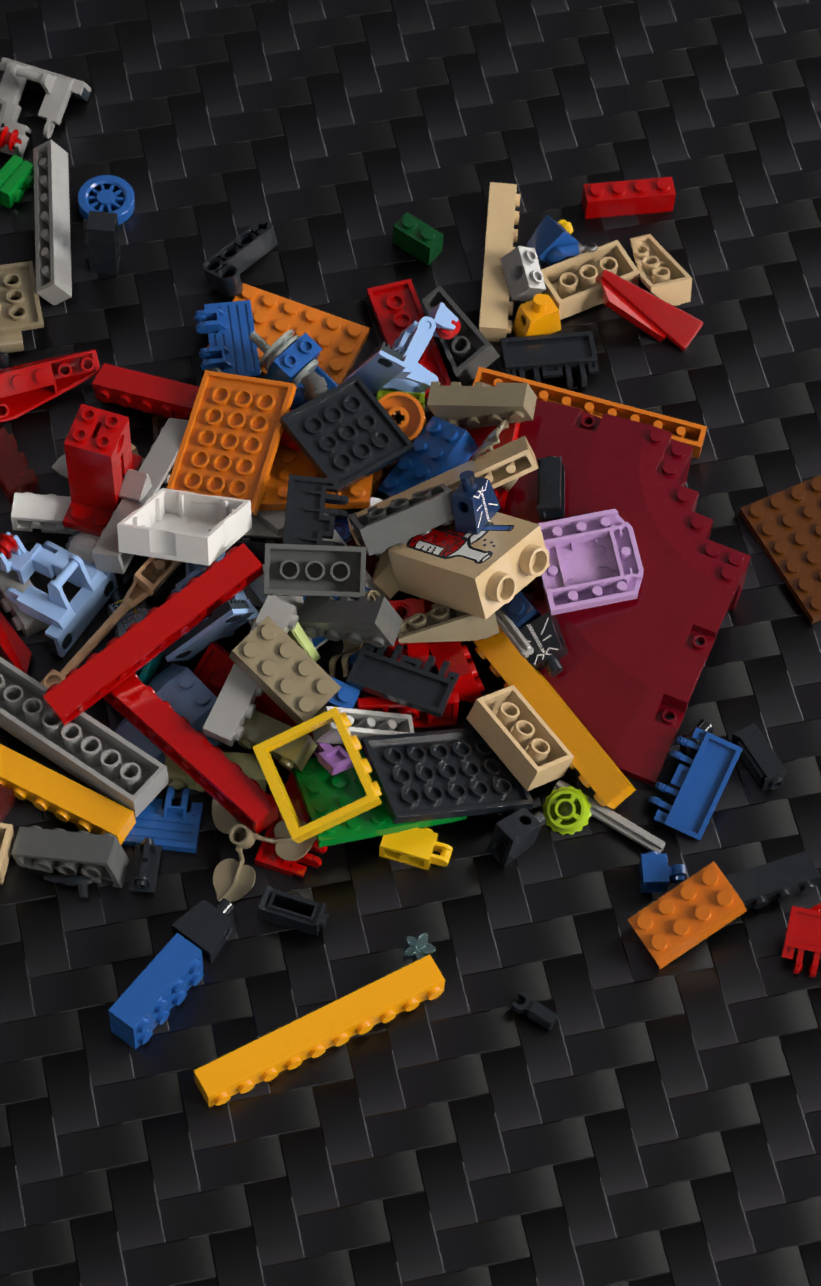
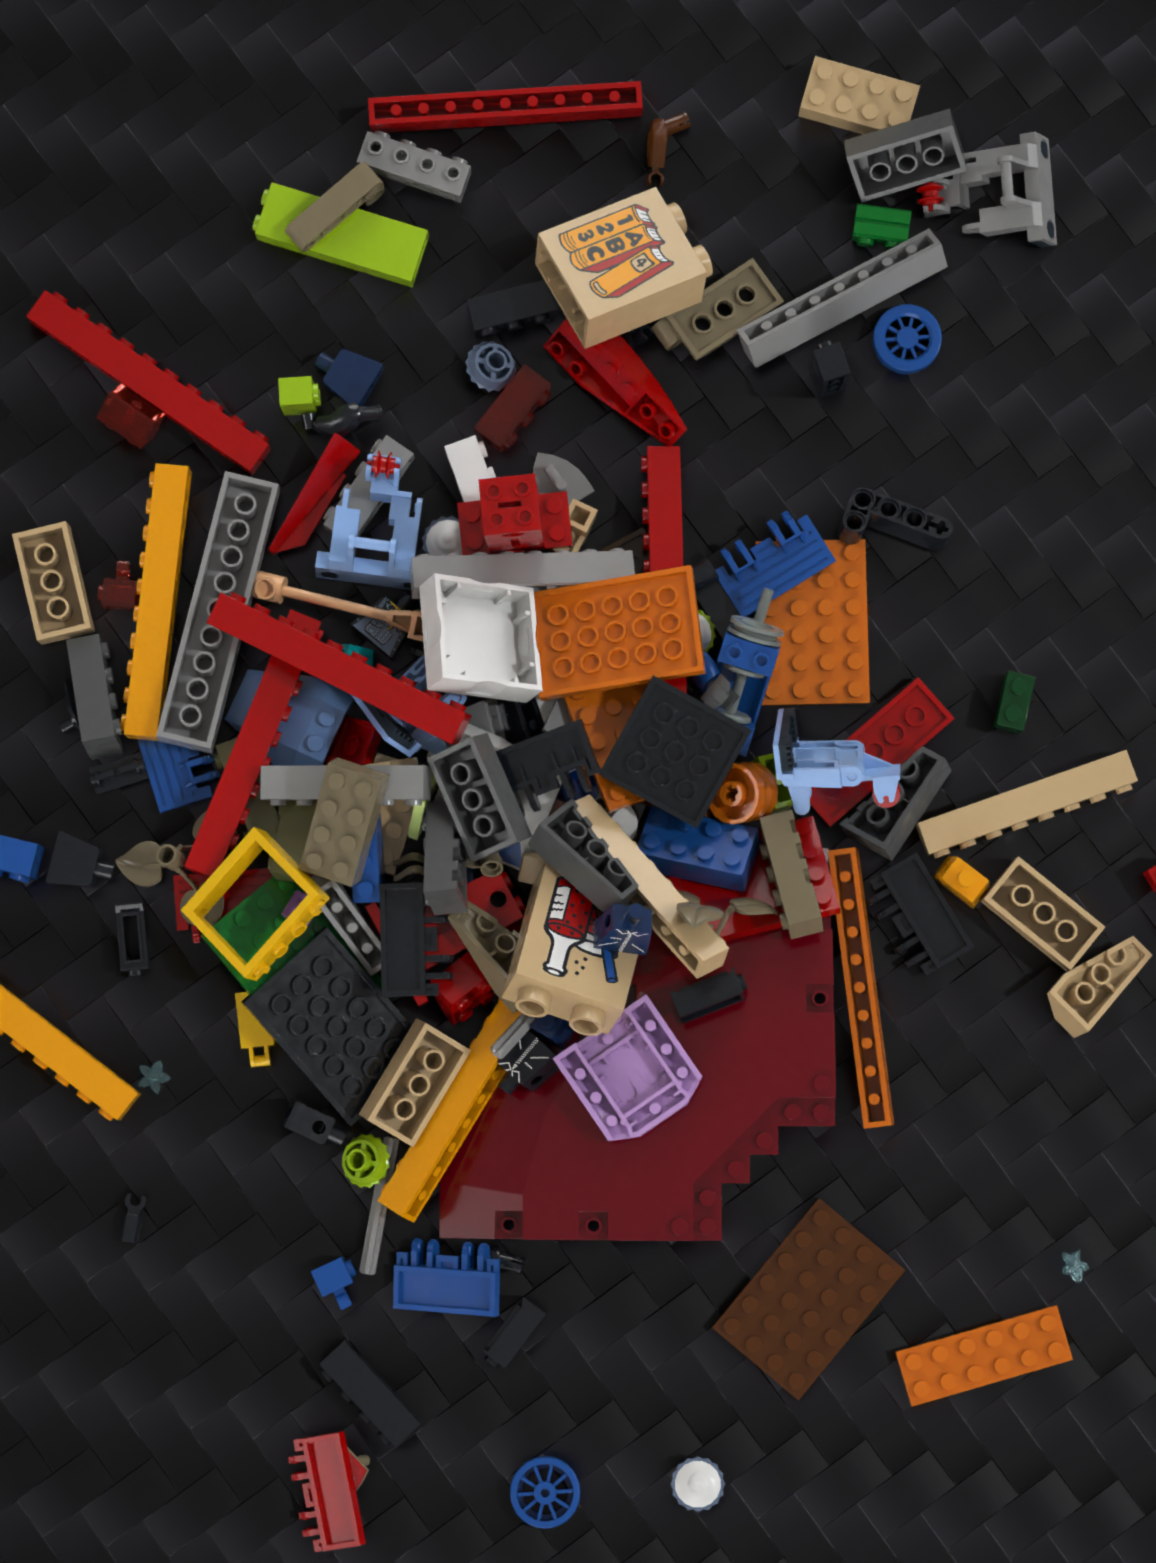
camera: 70 degrees right, 25 degrees up
light grey slope [119,469,152,503] -> none
light grey brick [501,246,546,302] -> none
blue torso [527,215,598,267] -> none
red wedge [595,270,703,351] -> none
orange brick [627,861,747,969] -> none

